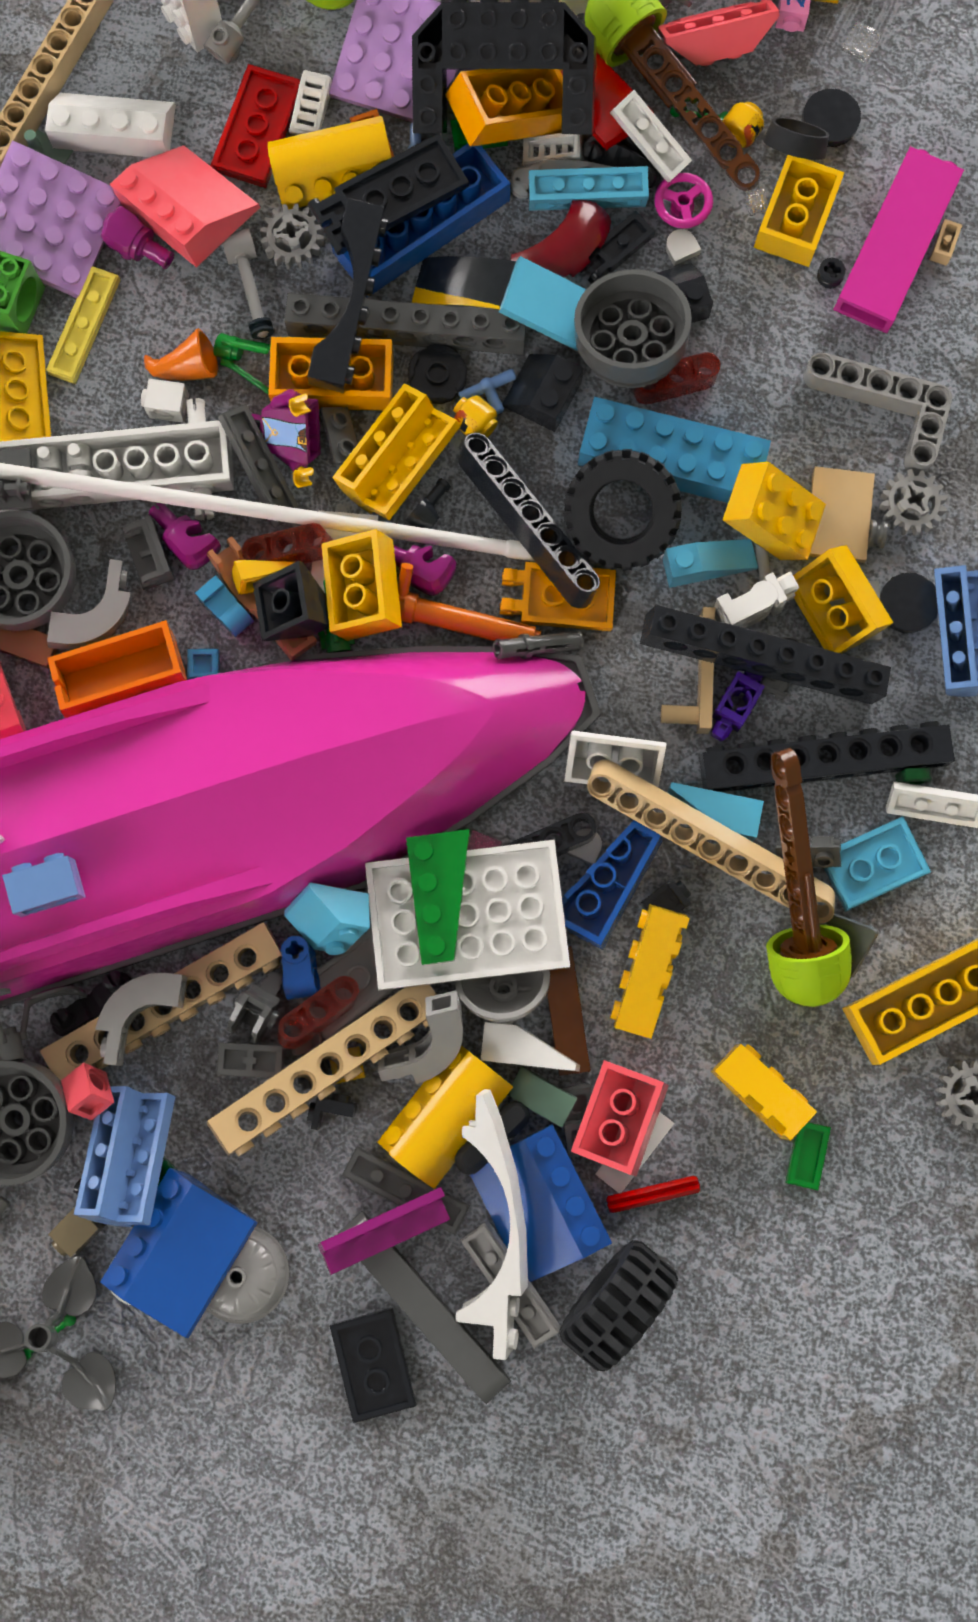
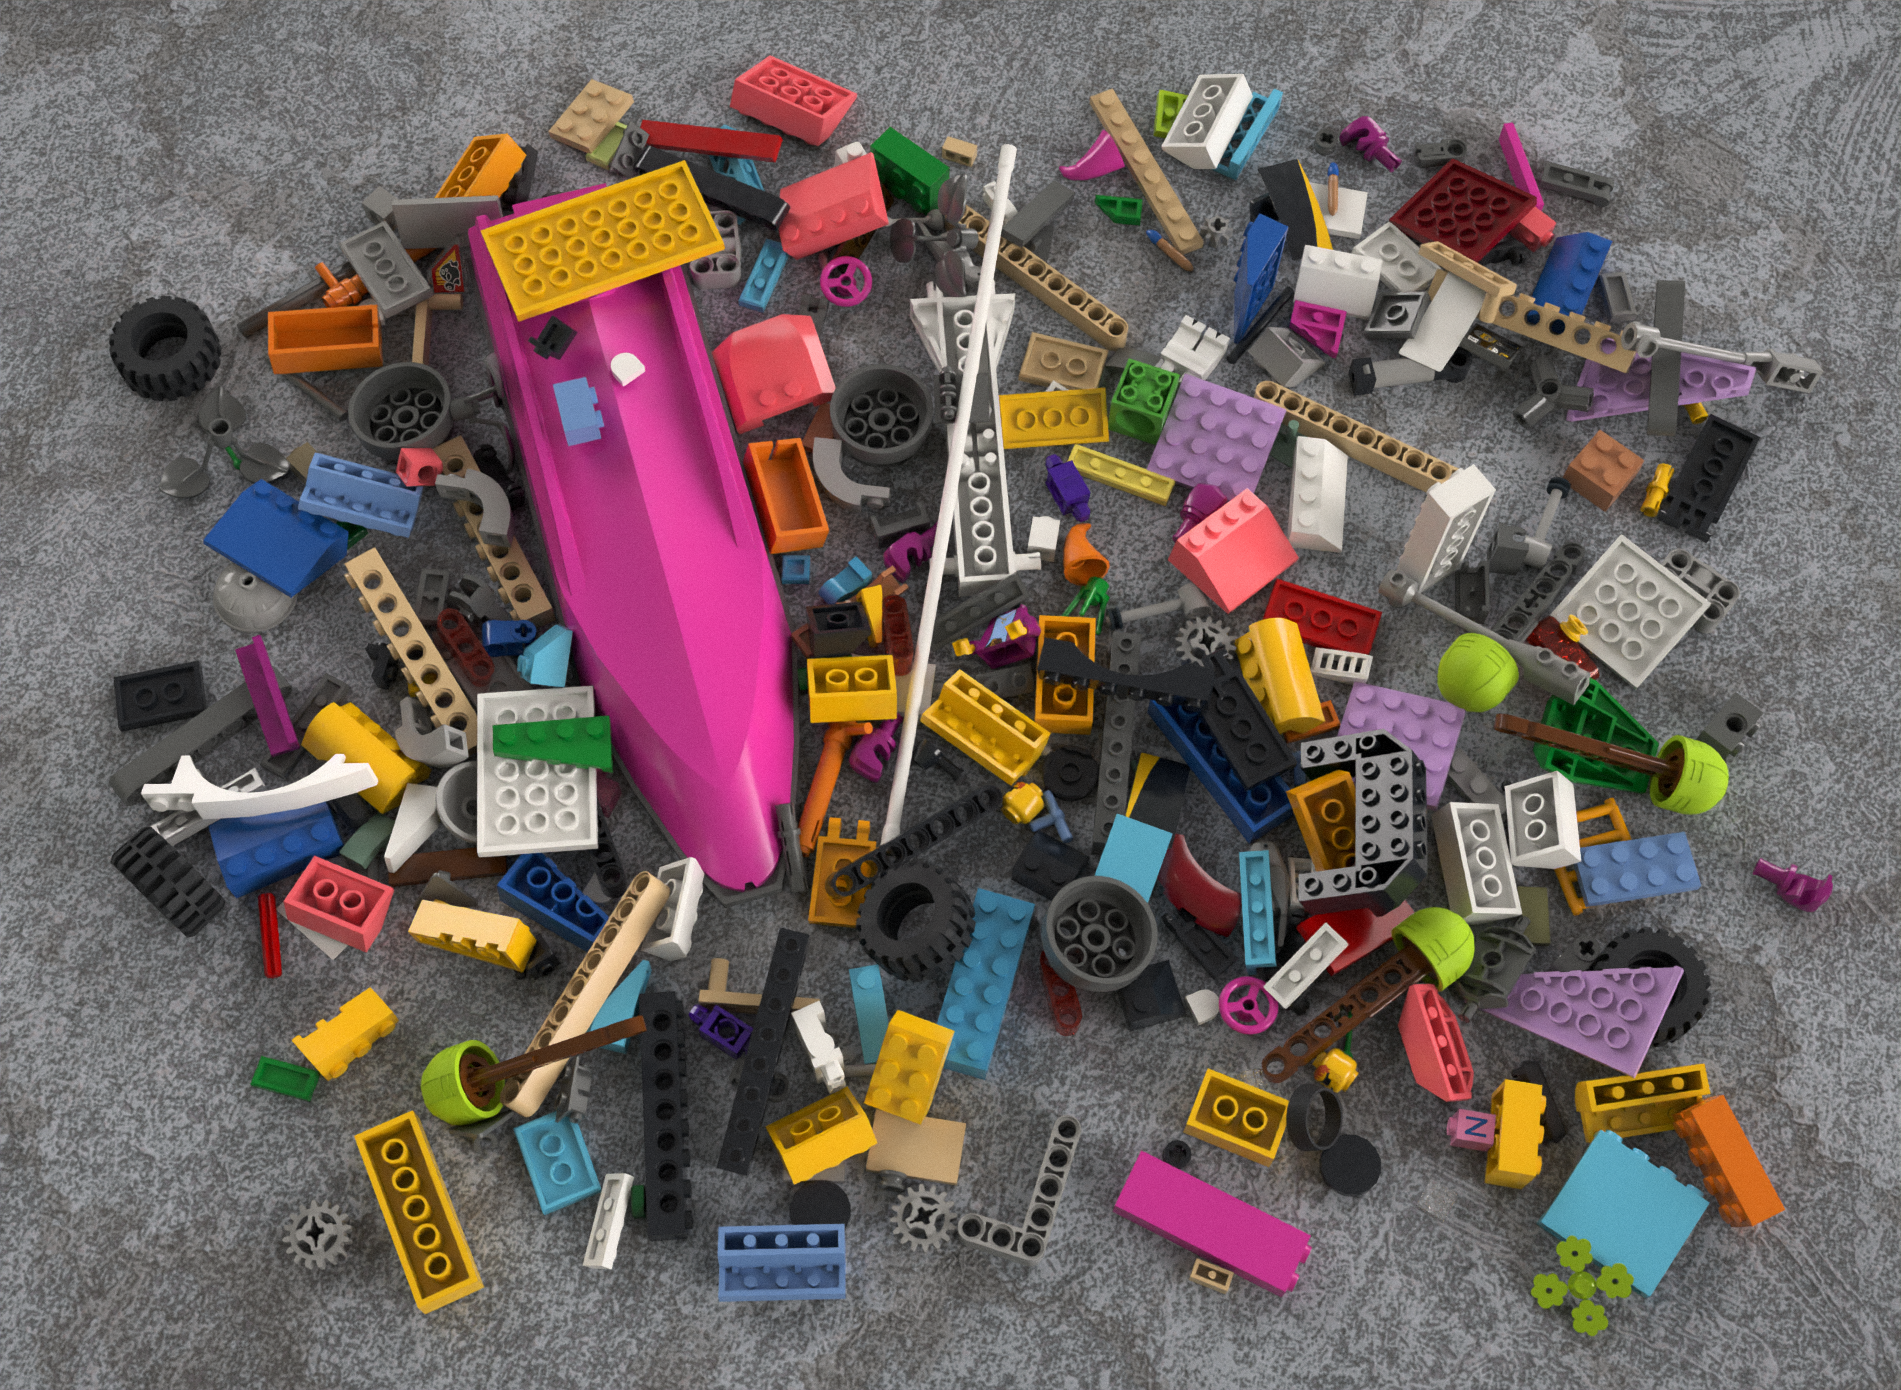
camera: 90 degrees right, 15 degrees down
none -> dark grey piece [413,870,478,911]
none -> dark purple piece [1045,454,1091,522]

